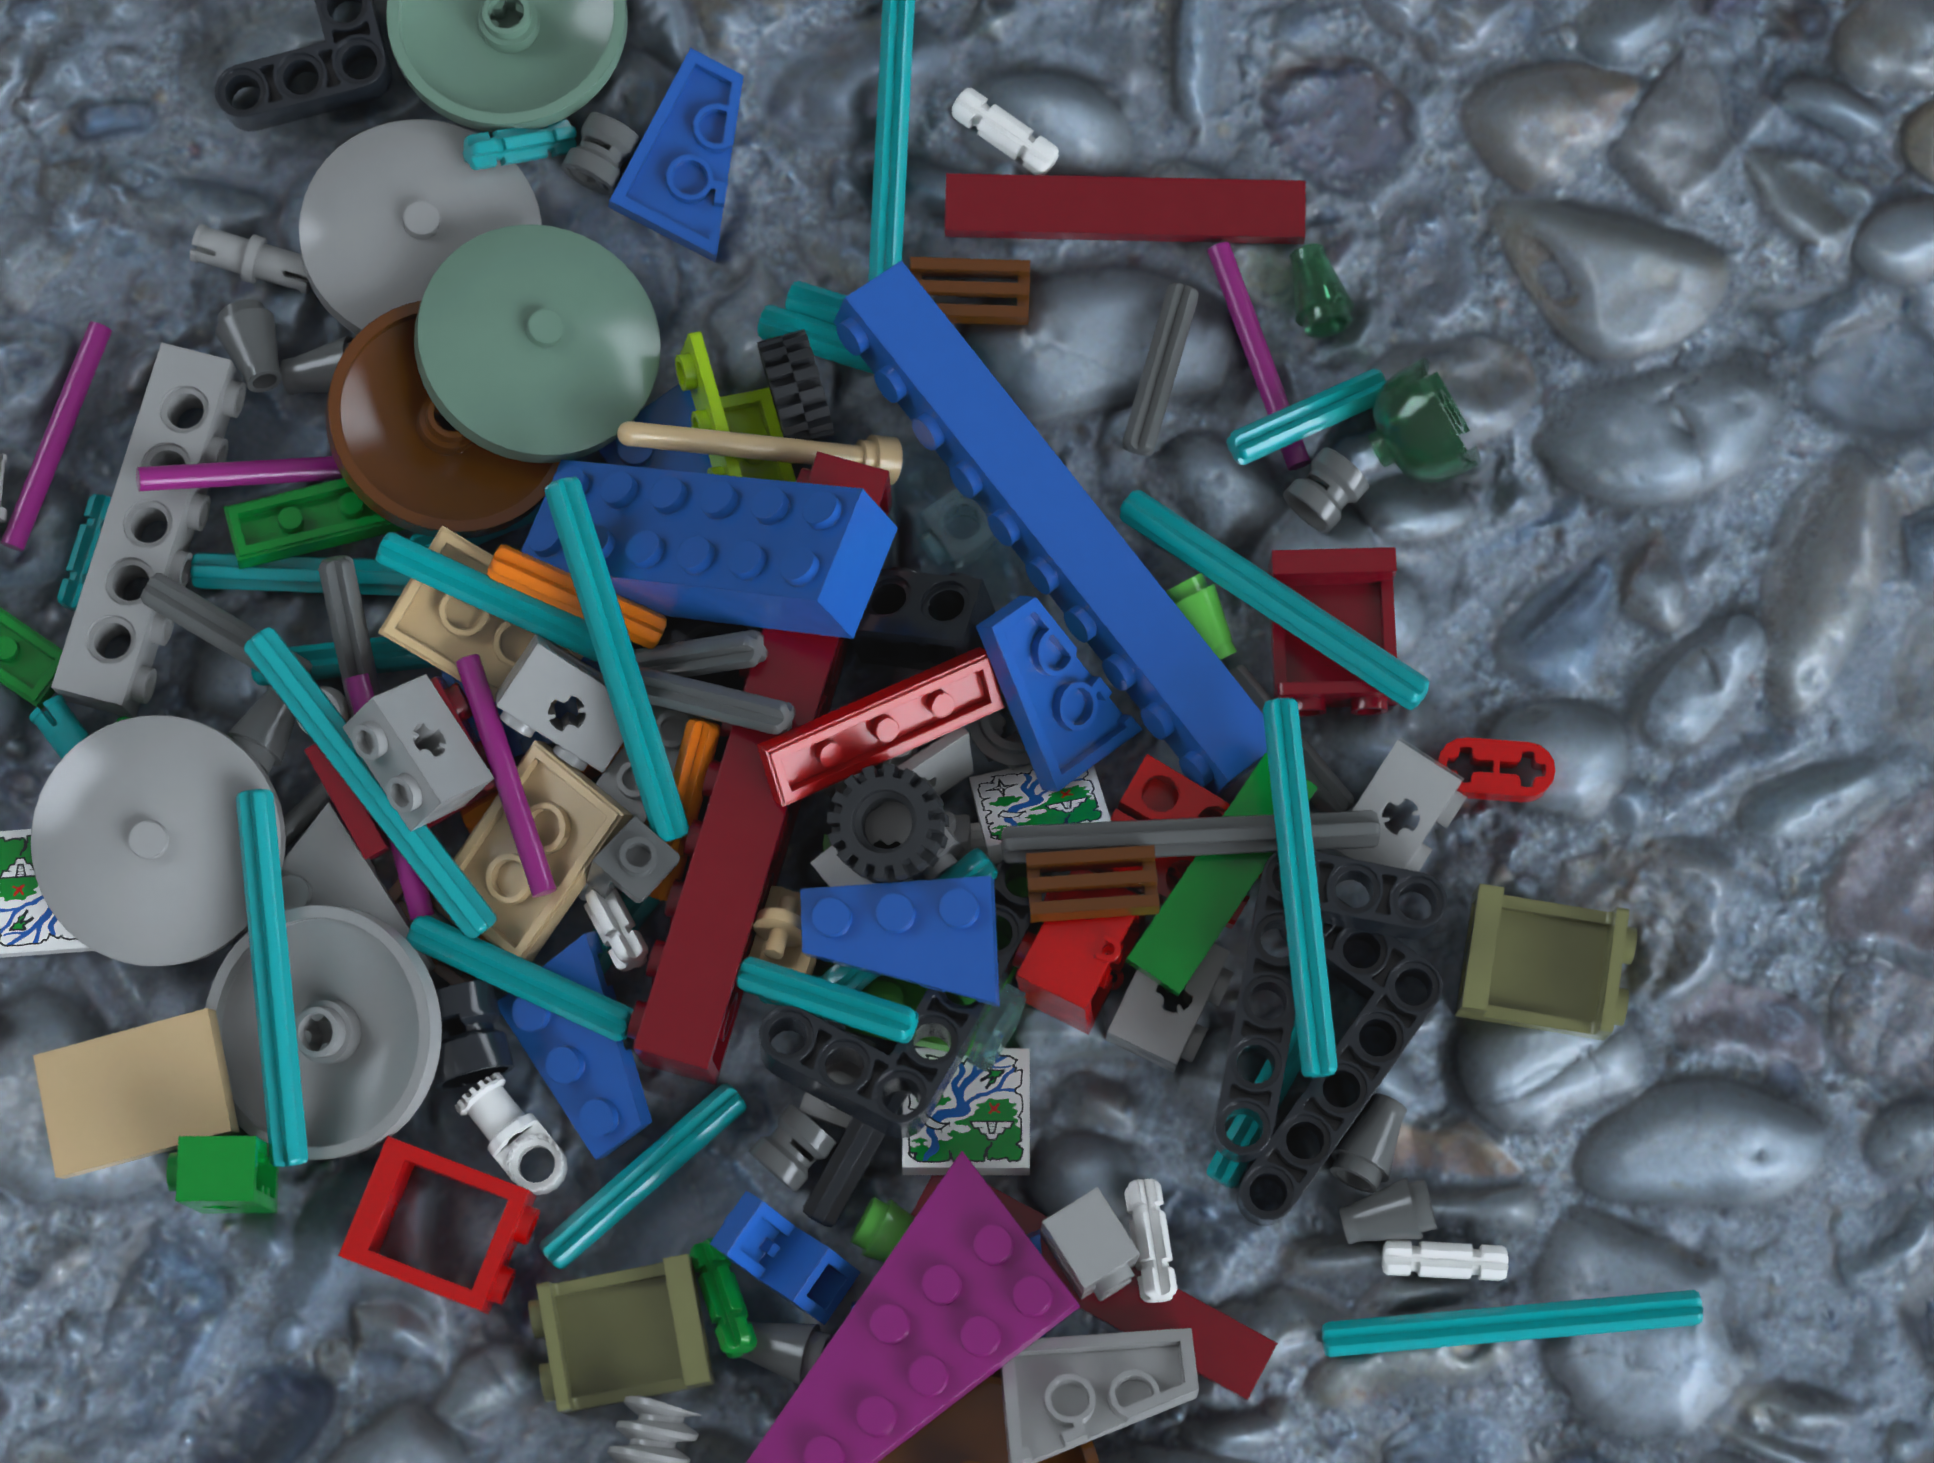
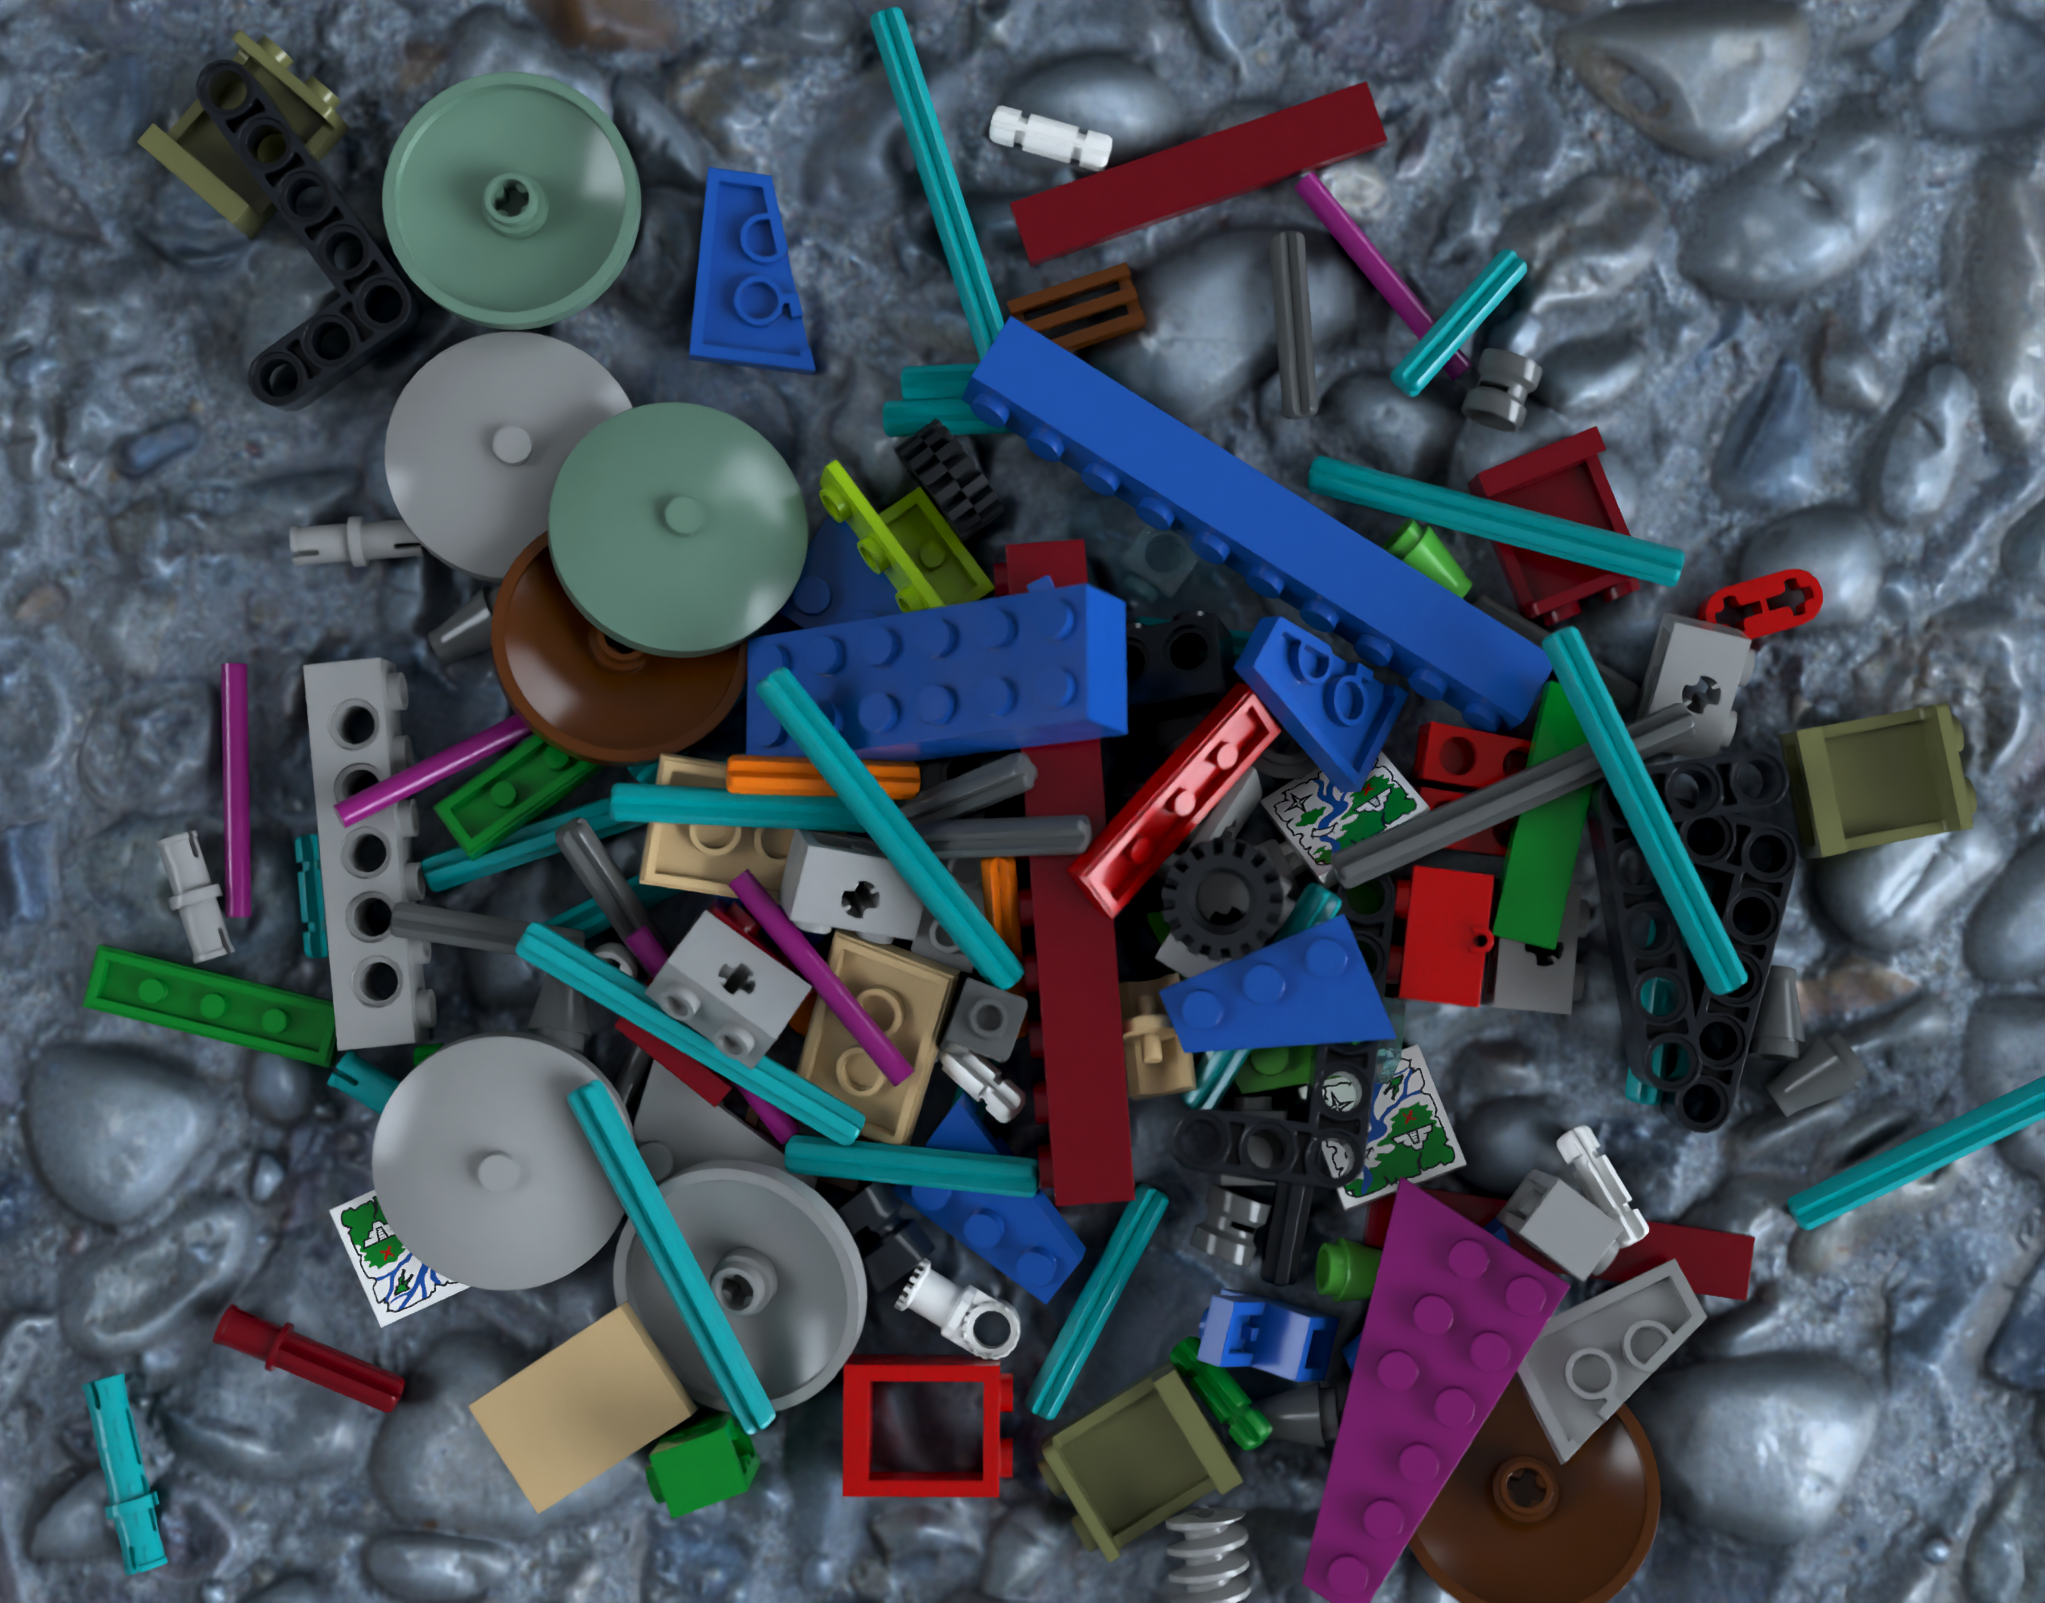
camera: 20 degrees left, 10 degrees up
dark grey cone [216,299,283,392] -> none
teal axle [463,119,577,170] -> none
dark grey wheel [561,112,641,195] -> none
tan piece [617,421,903,485] -> none
teal axle [736,956,919,1044] -> none
reddish brown tile [1026,845,1160,922] -> none
clear green cone [1290,243,1354,338] -> none
clear green cylinder [1368,358,1482,483] -> none
white axle [1382,1240,1508,1281] -> none

